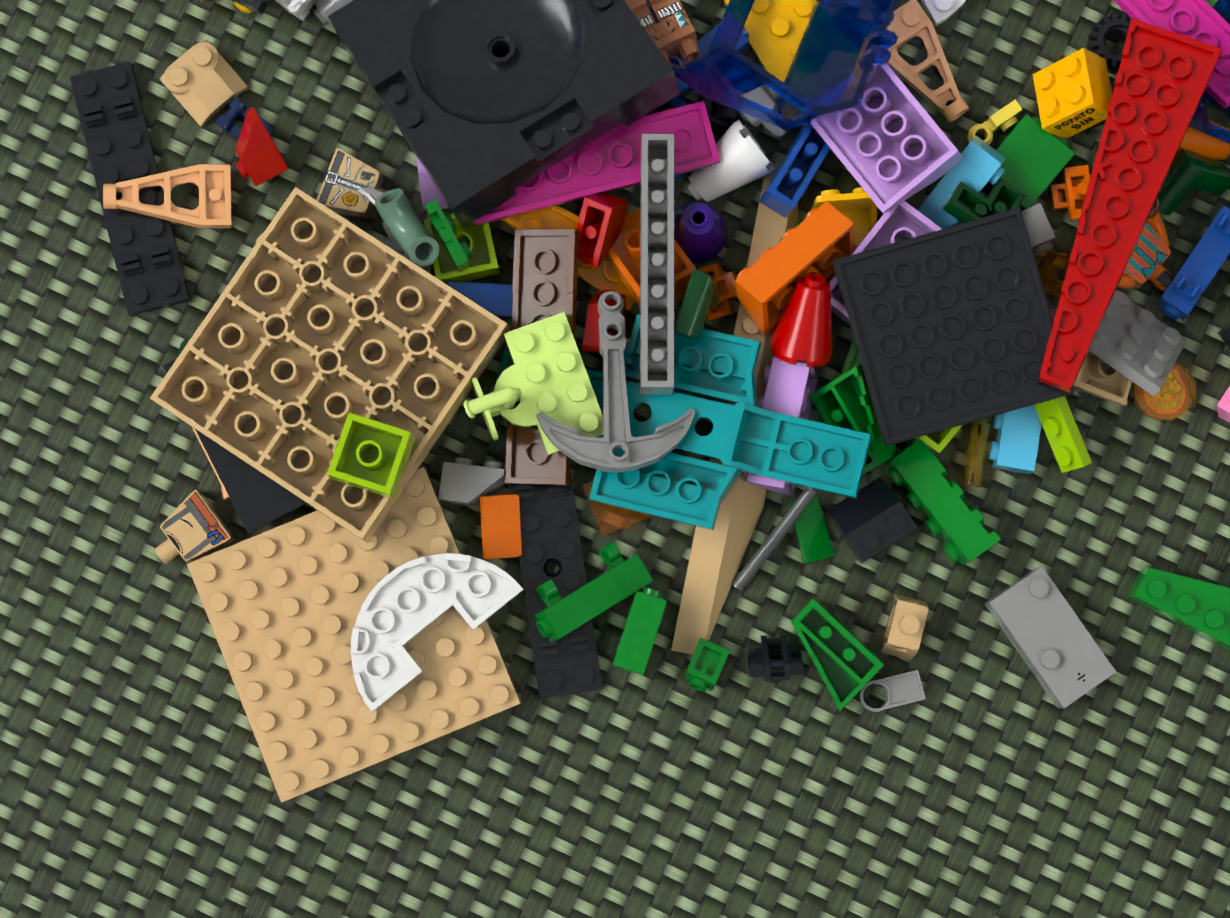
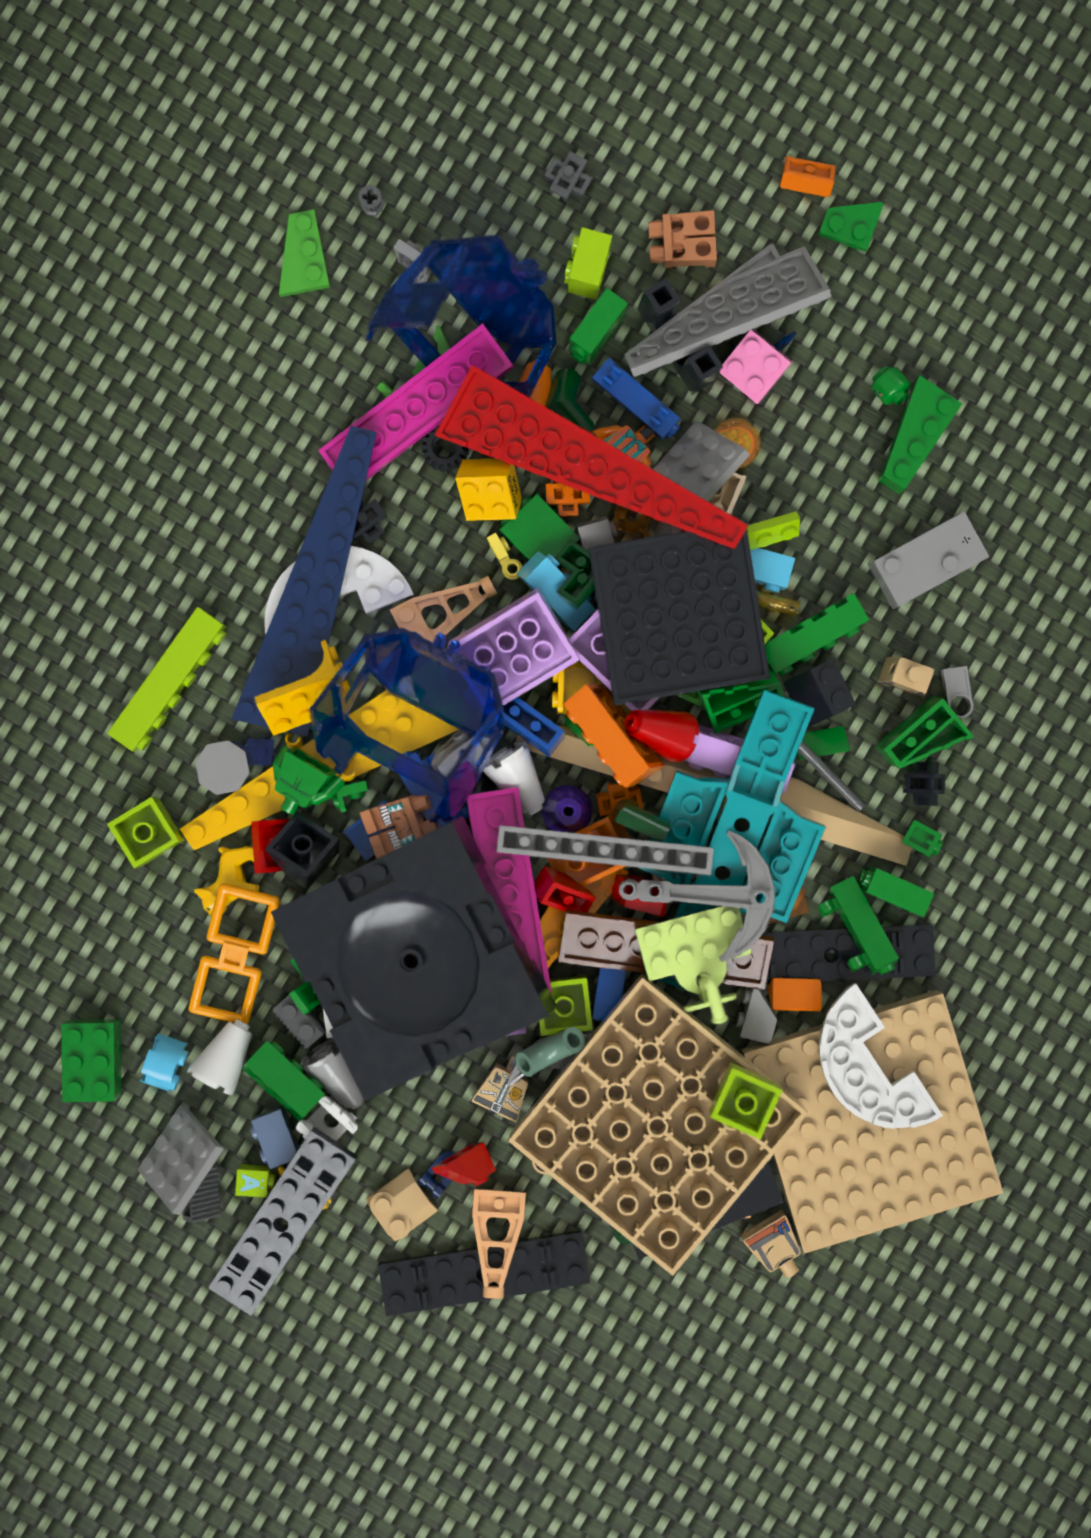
camera: 85 degrees left, 5 degrees up
green wing [425,199,472,272] -> none

